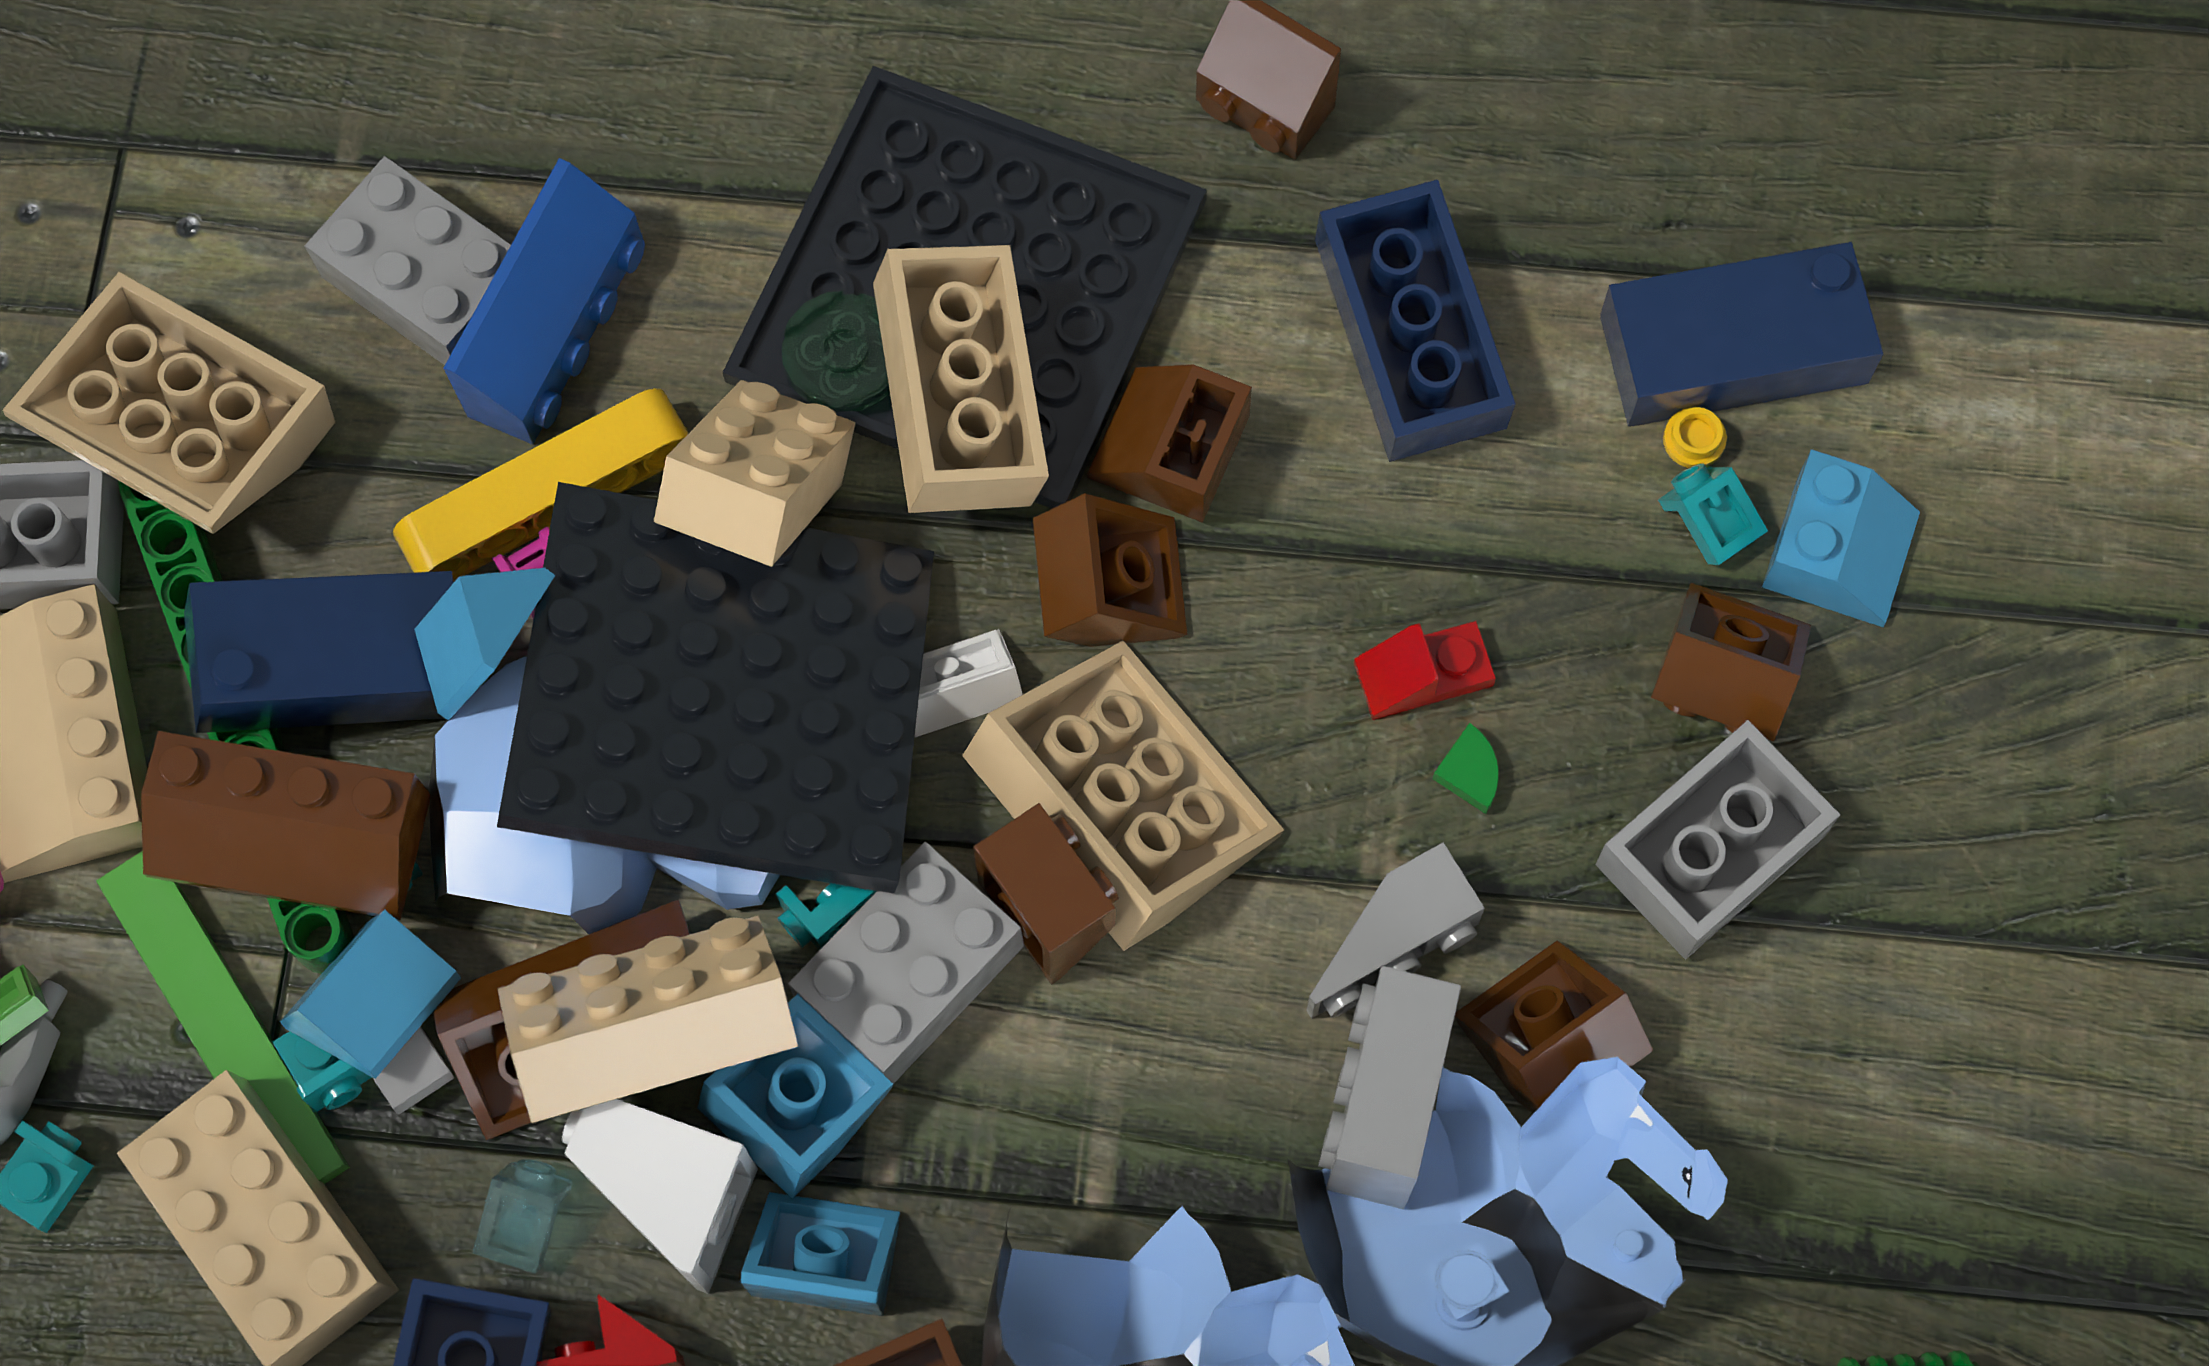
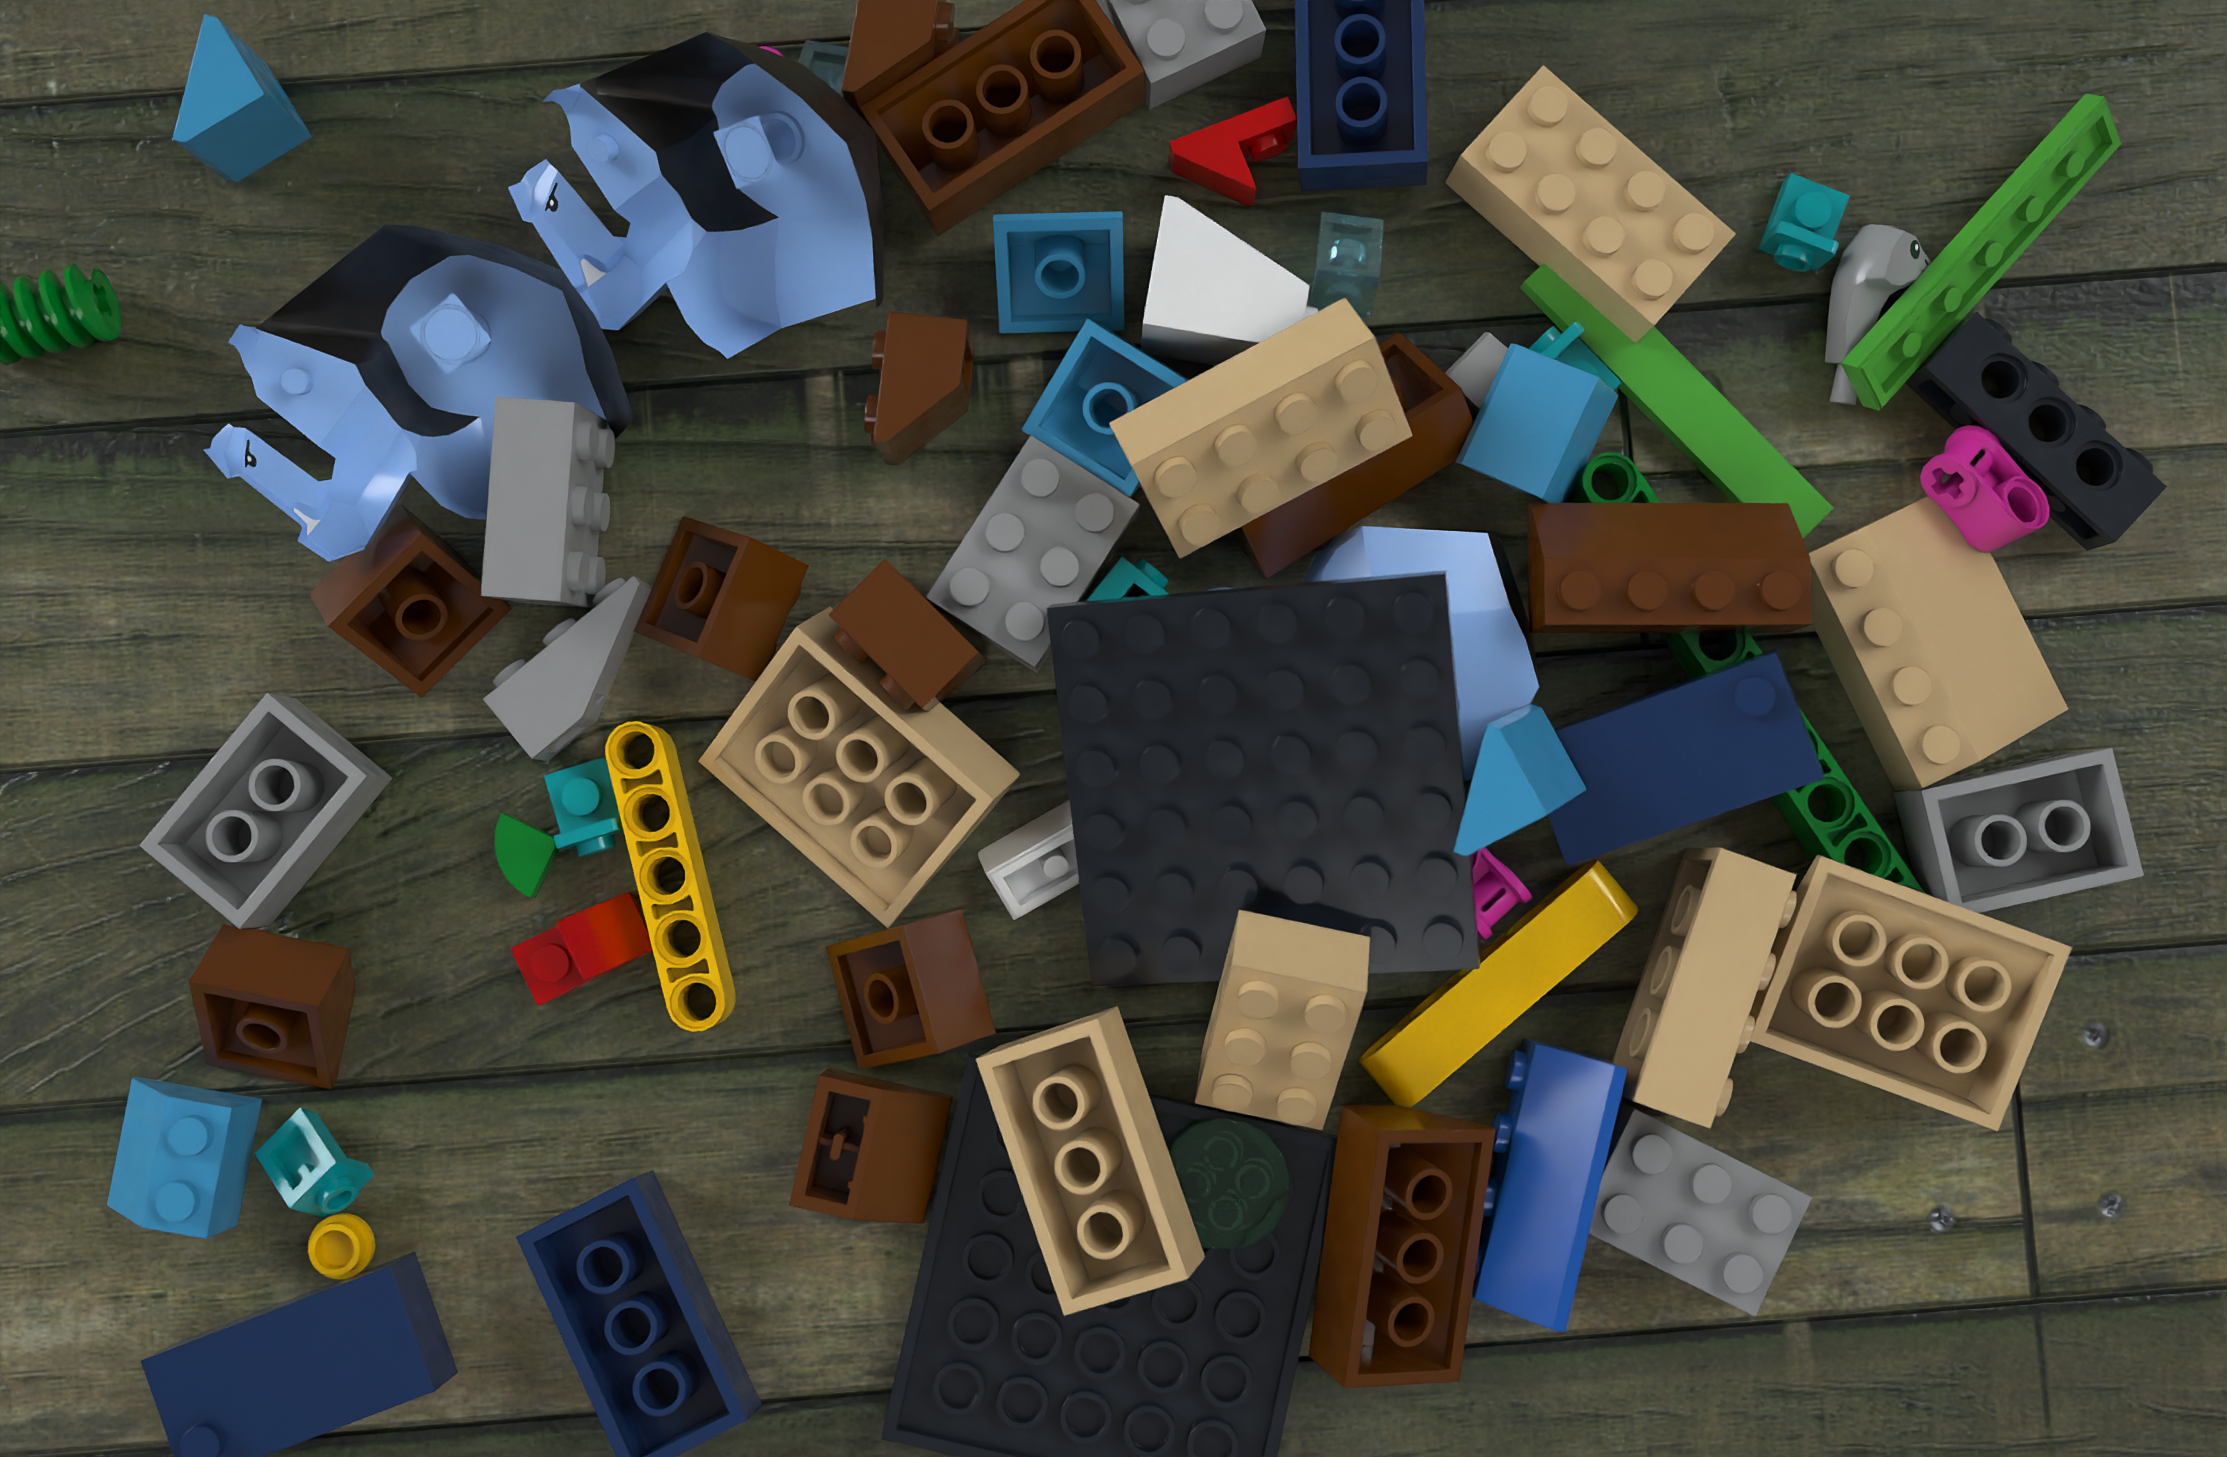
camera: 165 degrees right, 15 degrees up
none -> teal bracket [544,757,624,857]
none -> yellow beam [605,721,736,1032]
none -> reddish brown slope [634,516,809,682]
none -> reddish brown slope [864,311,975,466]
none -> reddish brown slope [1308,1105,1495,1388]
none -> tan brick [1612,848,1797,1129]

